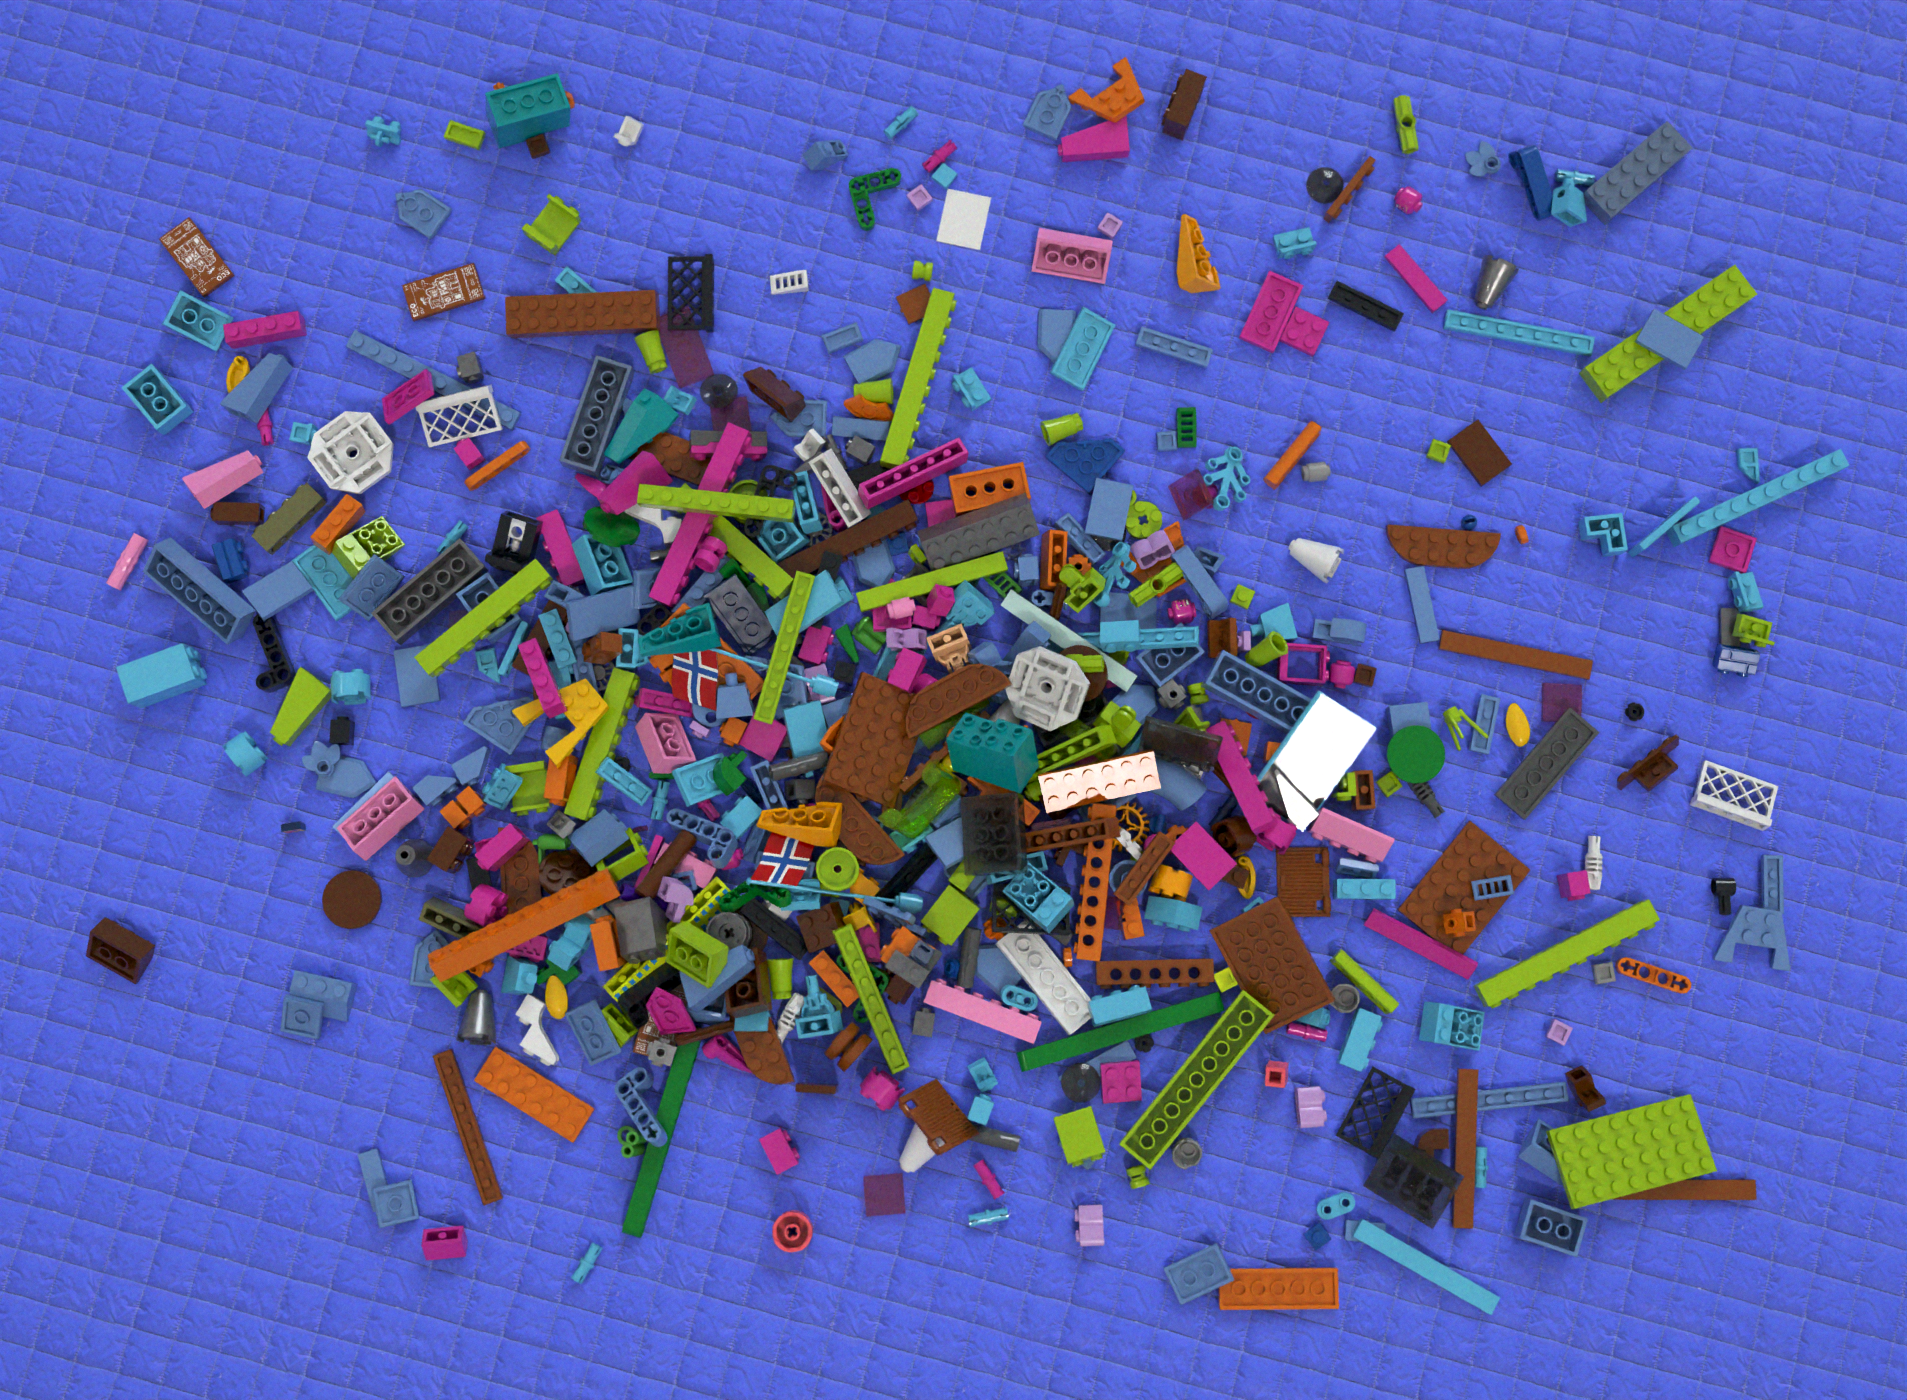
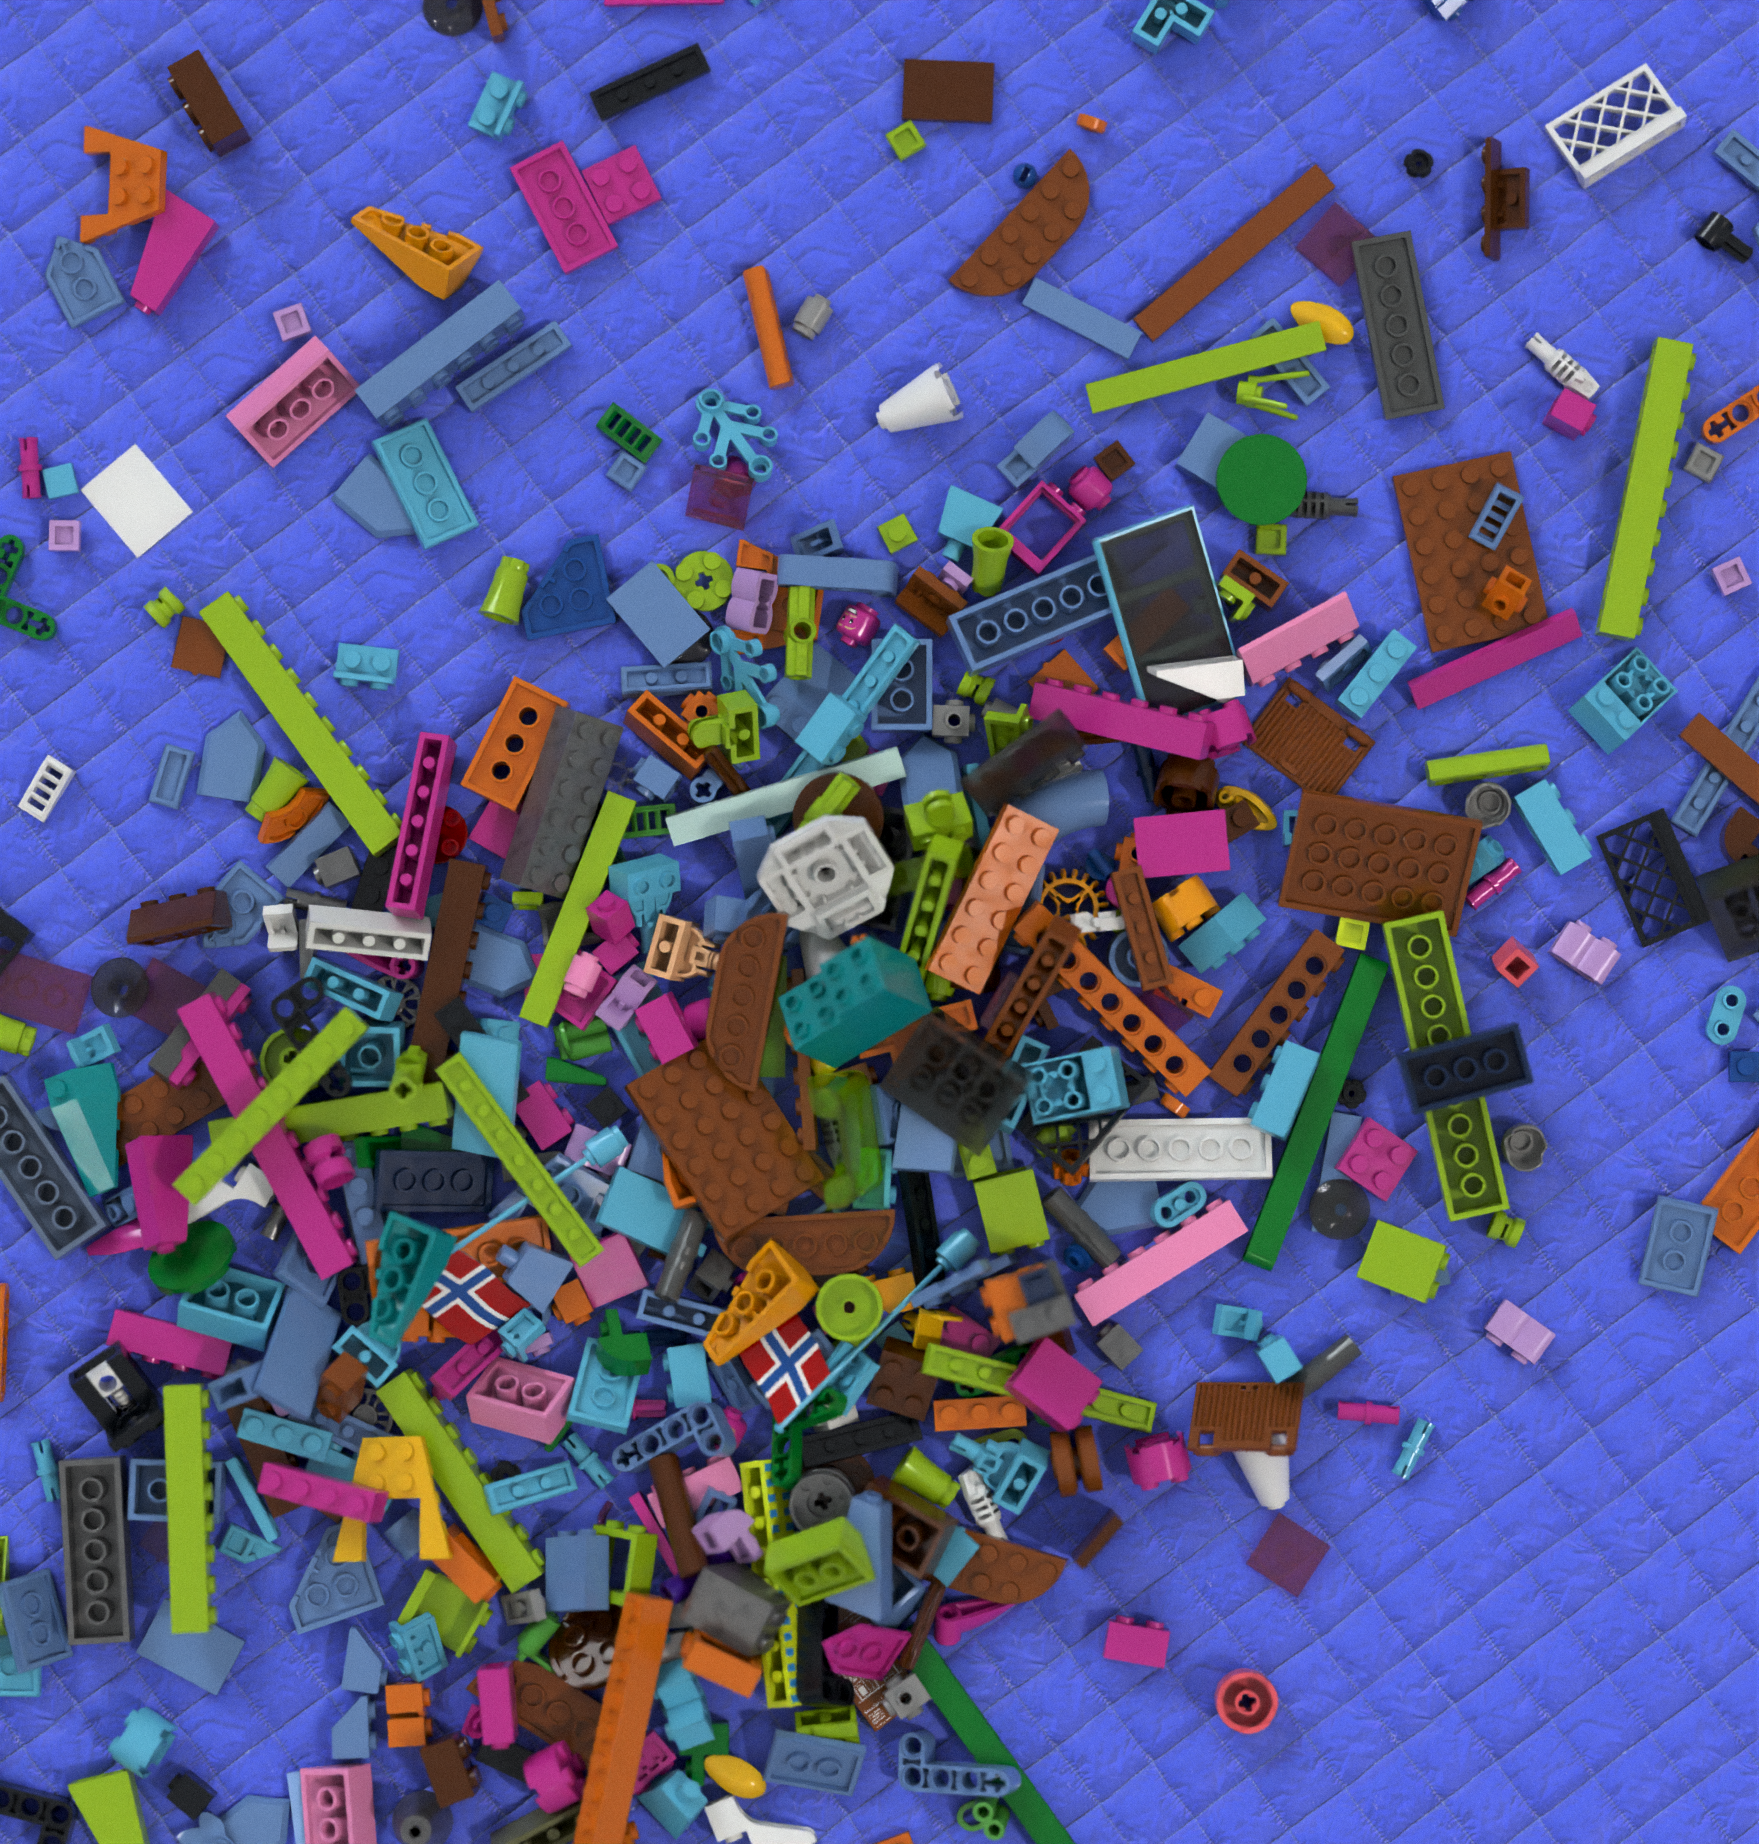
camera: 45 degrees left, 5 degrees up
none -> medium blue brick [354,280,526,428]
none -> lime piece [390,1045,428,1103]
none -> medium azure bracket [497,1307,547,1363]
none -> dark pink brick [1003,1337,1103,1432]
none -> lime tile [1085,321,1327,414]
none -> dark blue brick [1396,1022,1534,1115]

